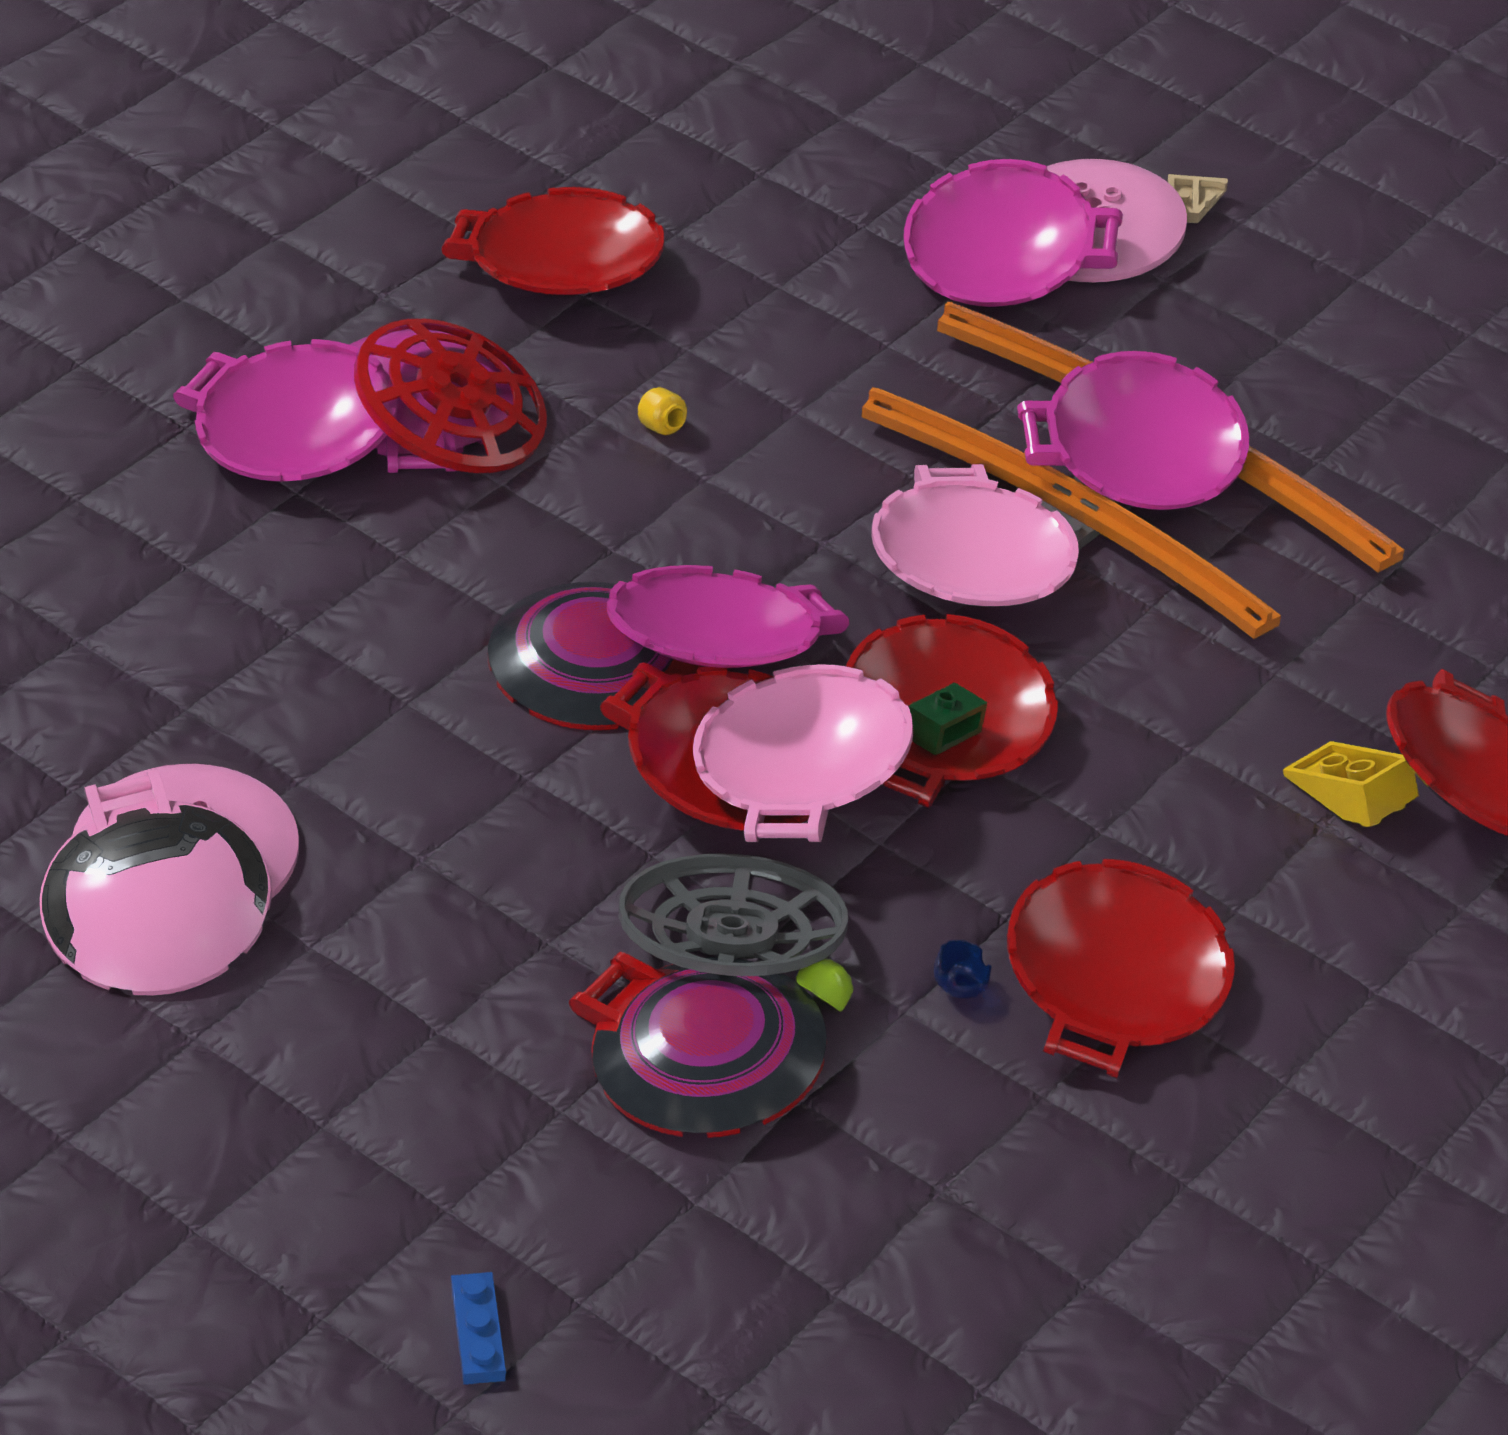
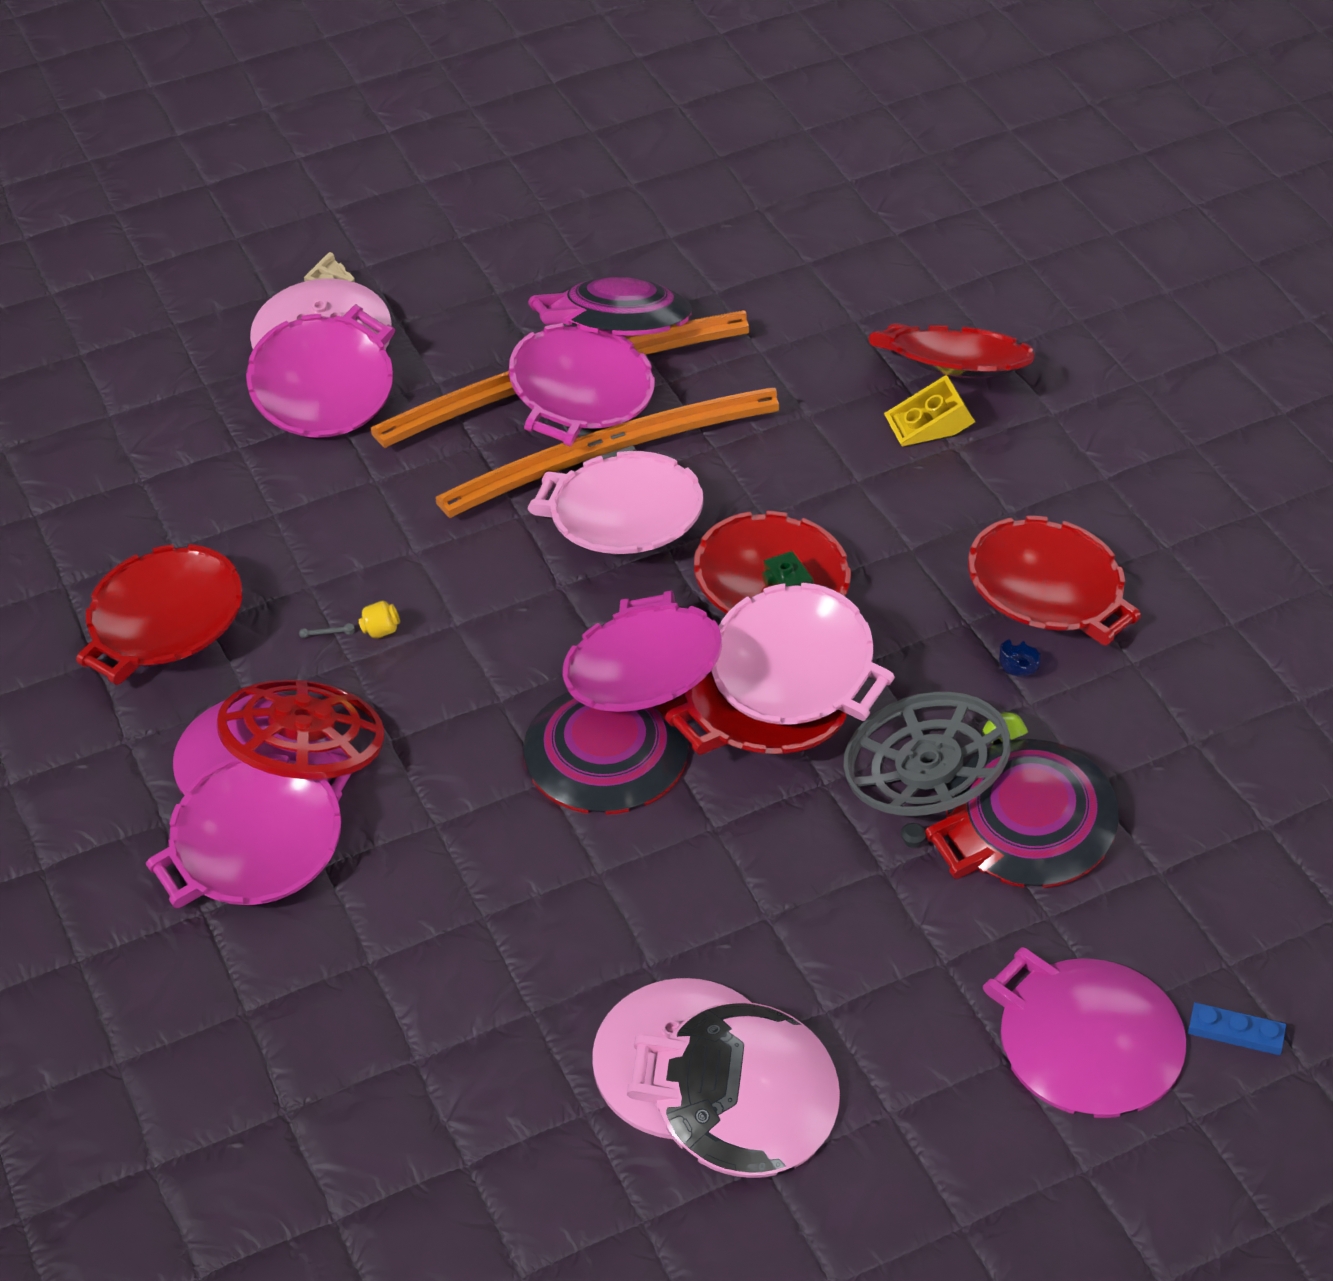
camera: 60 degrees left, 5 degrees up
none -> dark grey hinge [299,623,355,638]
none -> dish [528,277,692,335]
none -> black piece [901,823,926,848]
none -> dark pink dish [983,947,1186,1118]

